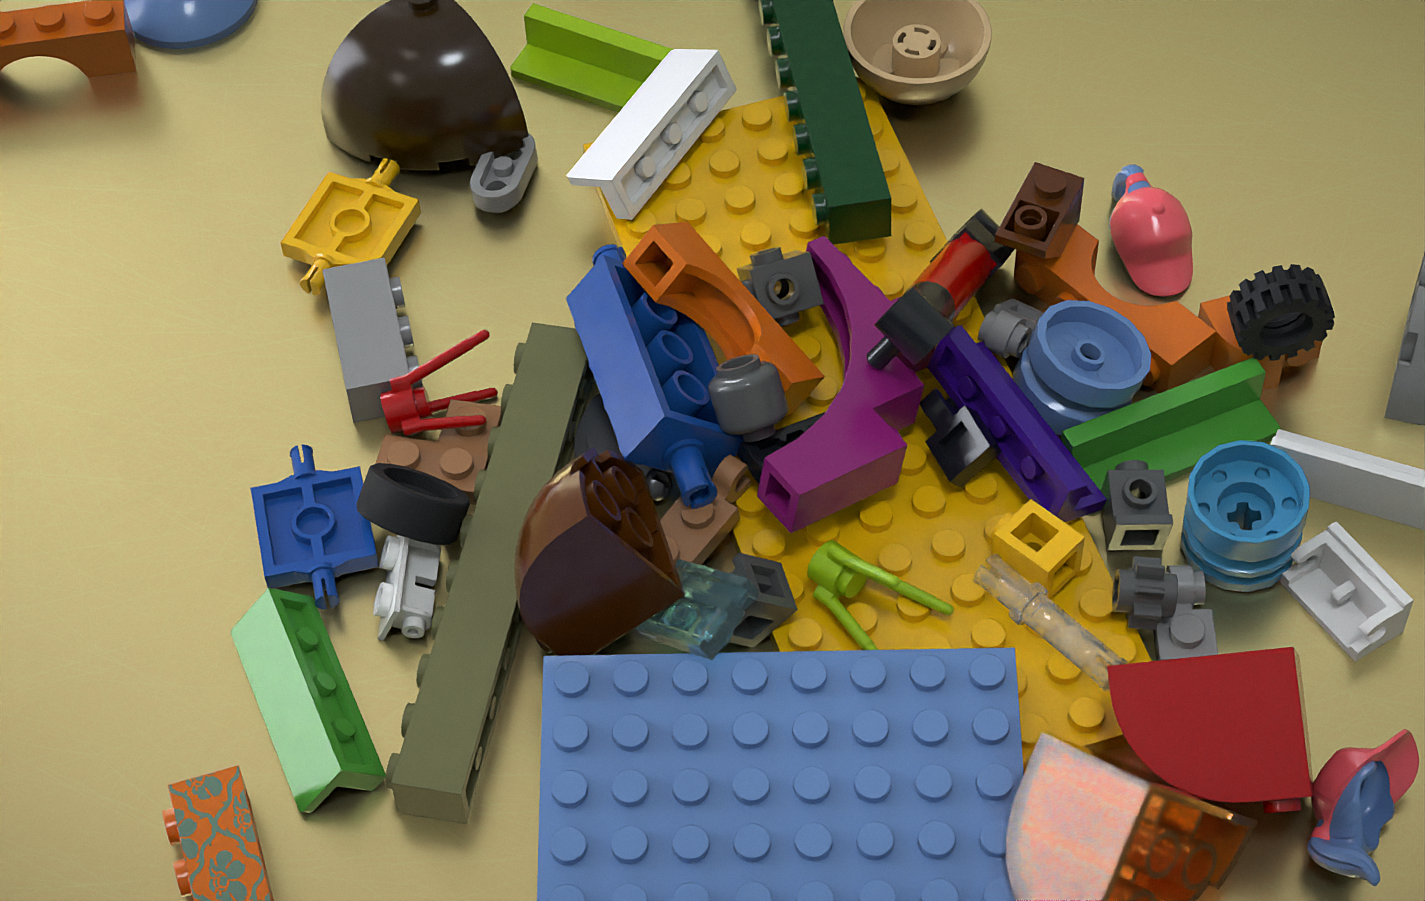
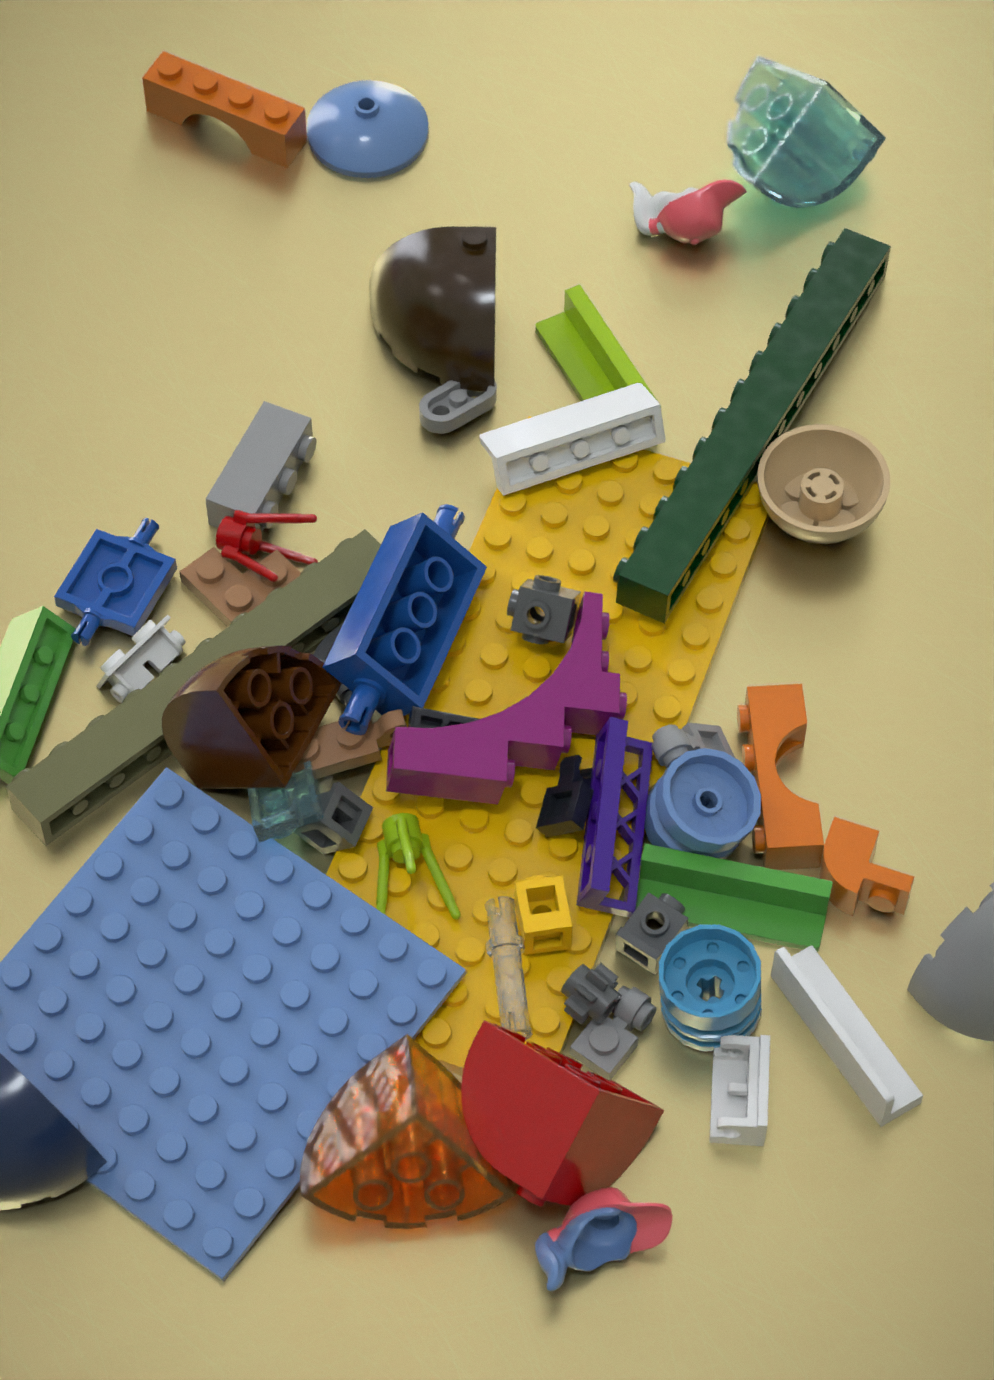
camera: 35 degrees right, 5 degrees up
yellow plate [280,158,421,295] -> none
black tyre [356,463,470,545] -> none
orange arch [622,222,825,416] -> none
dark grey head [708,354,789,442] -> none
black piece [866,208,1015,370] -> none
reddish brown slope [994,162,1085,259] -> none
coral hair [1109,164,1193,297] -> none
black tyre [1227,264,1335,361] -> none

